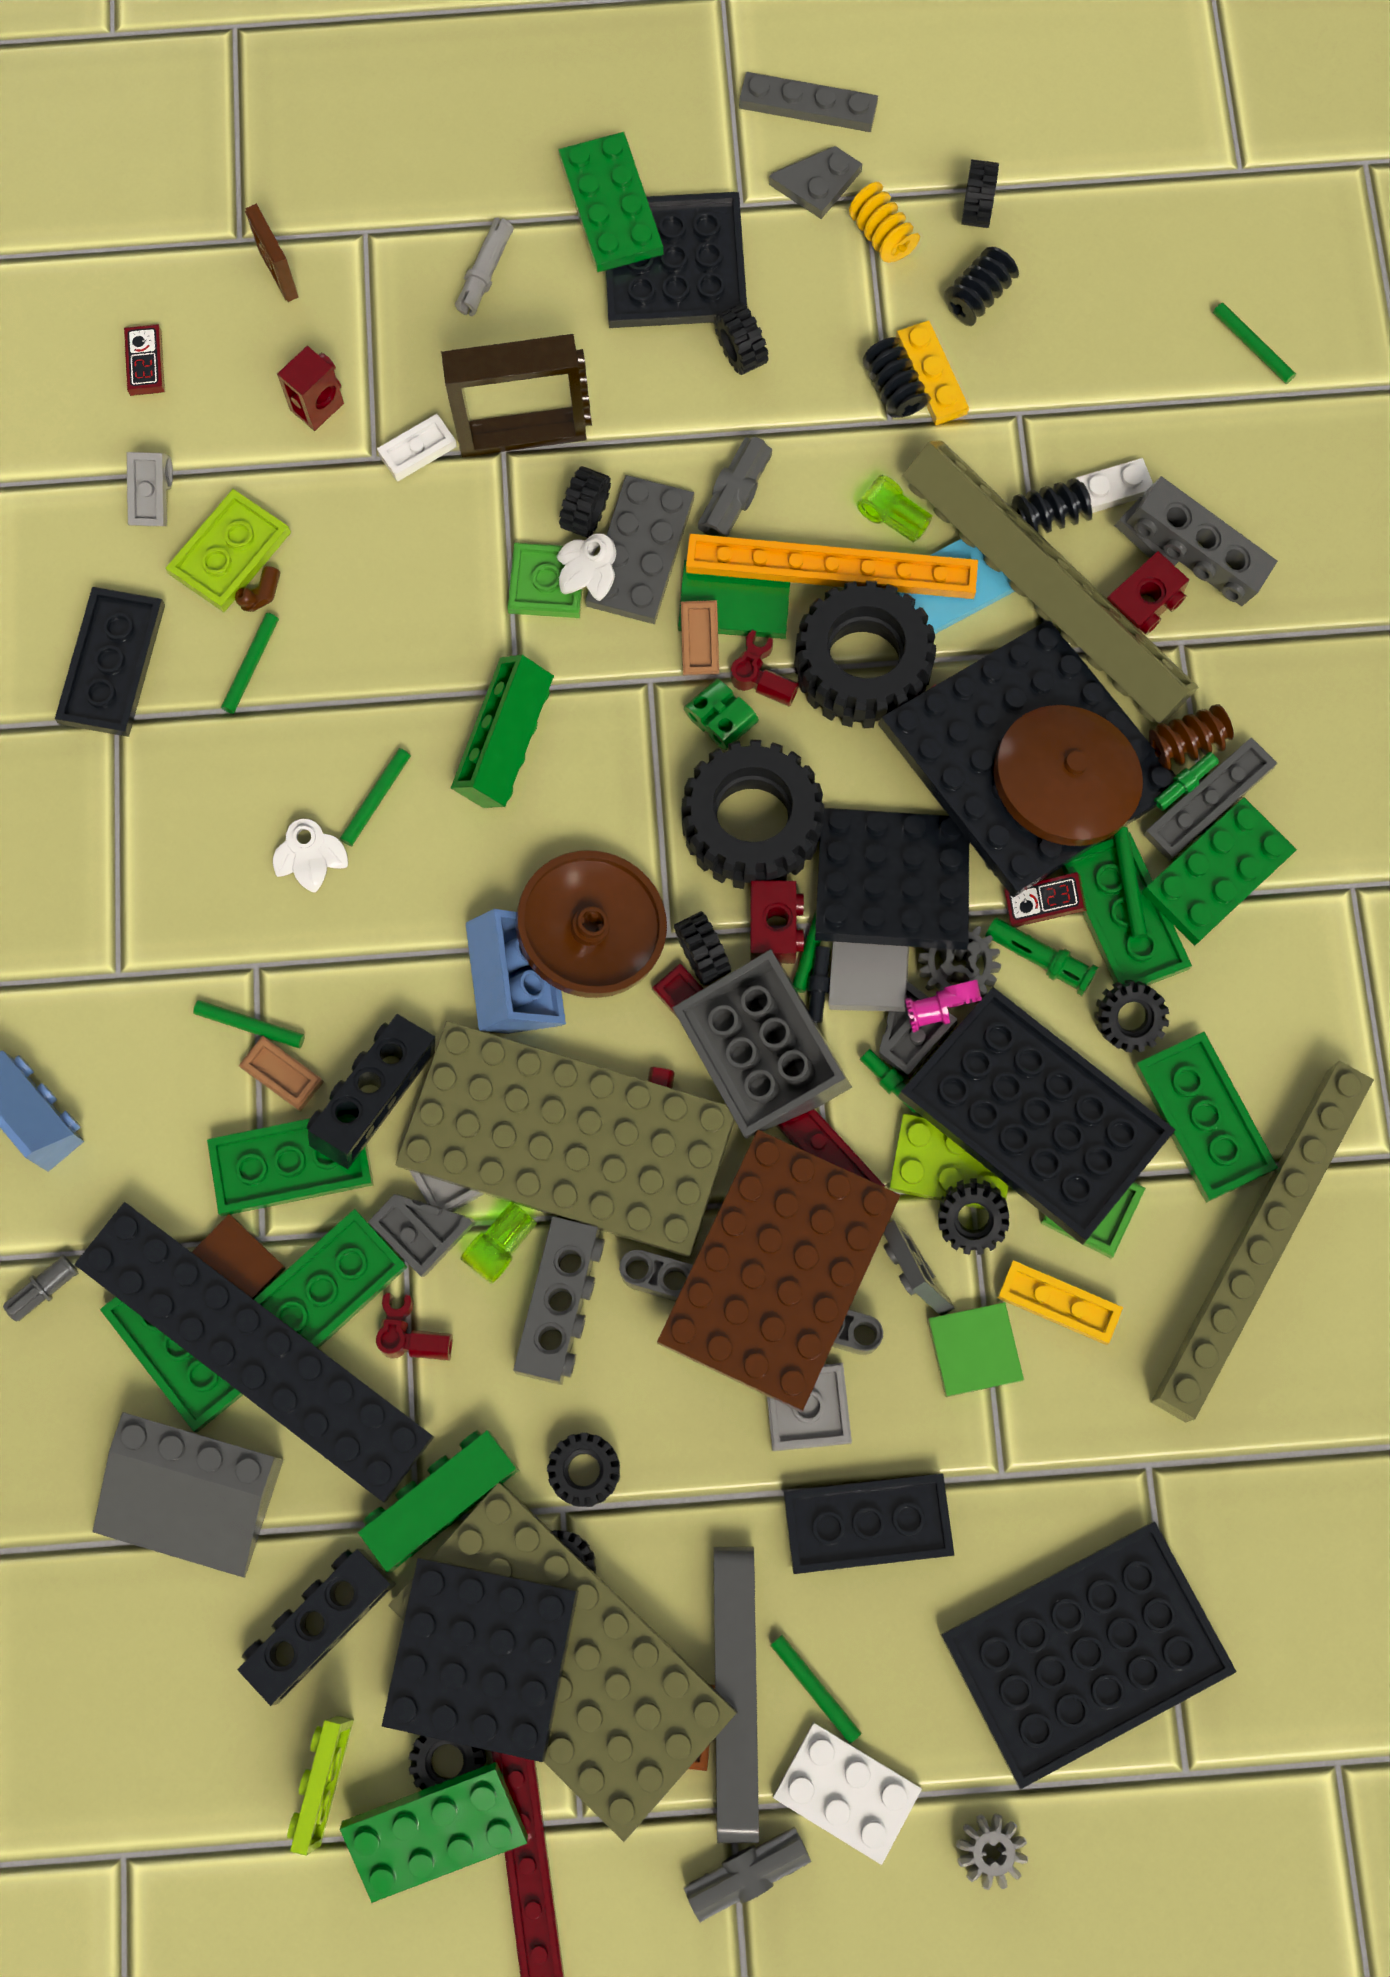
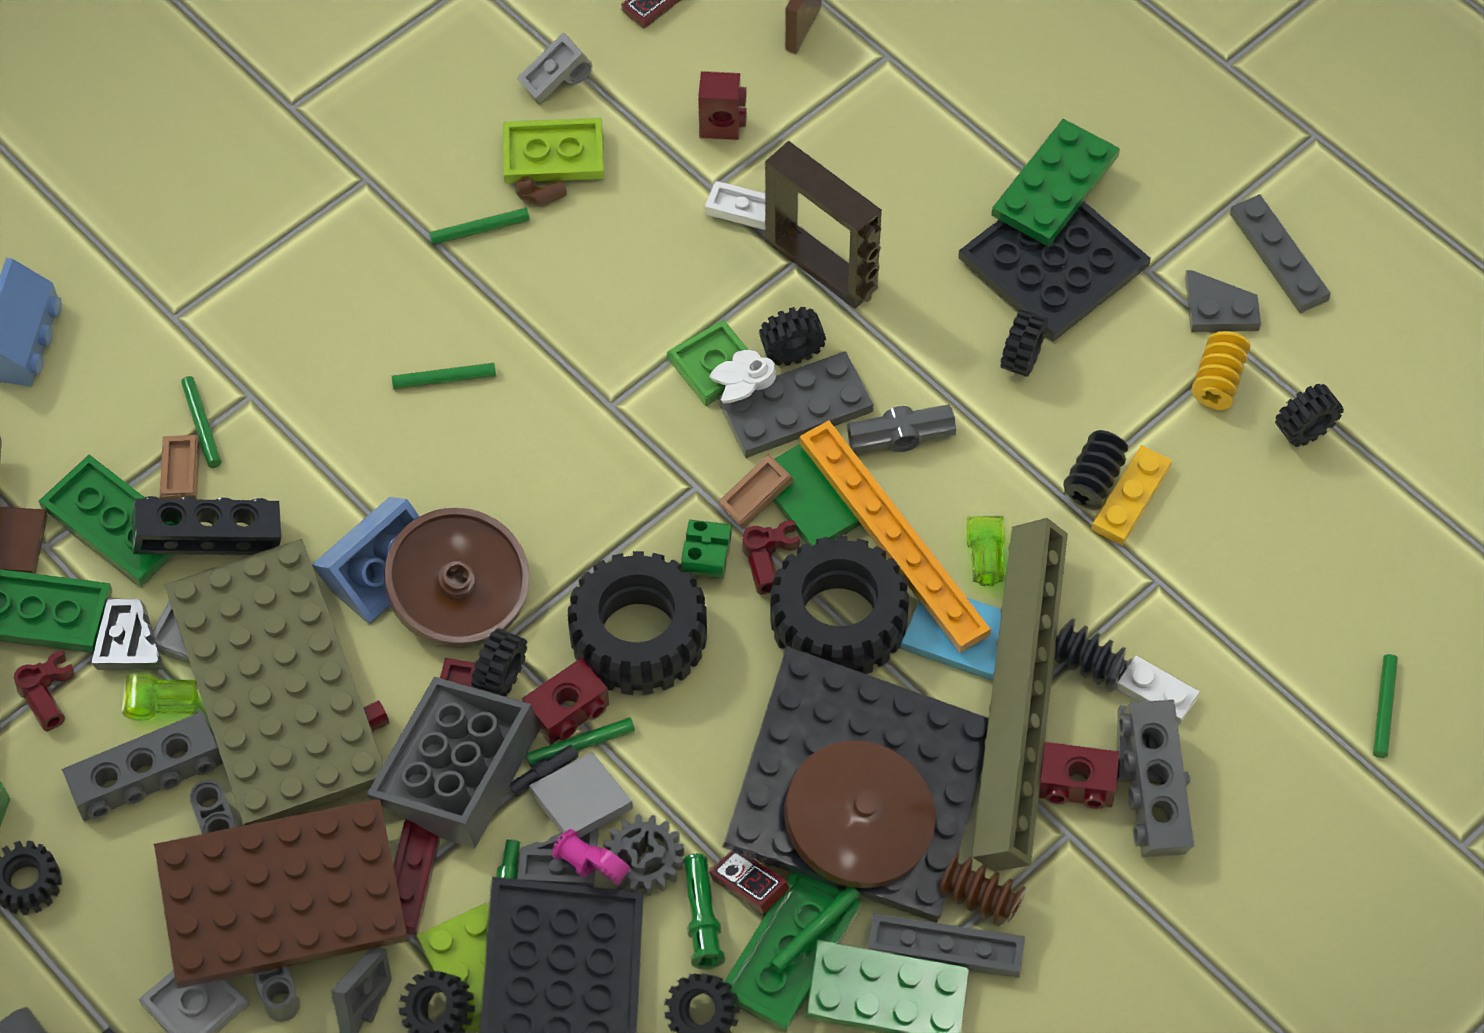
camera: 50 degrees right, 15 degrees down
black plate [55,587,165,737] -> none
white plate [273,819,348,892] -> none
green brick [451,655,554,808] -> none
light grey pin [455,218,514,316] -> none
black plate [815,808,970,950] -> none
black piece [944,247,1019,326] -> none
green bar [1154,752,1219,811] -> none

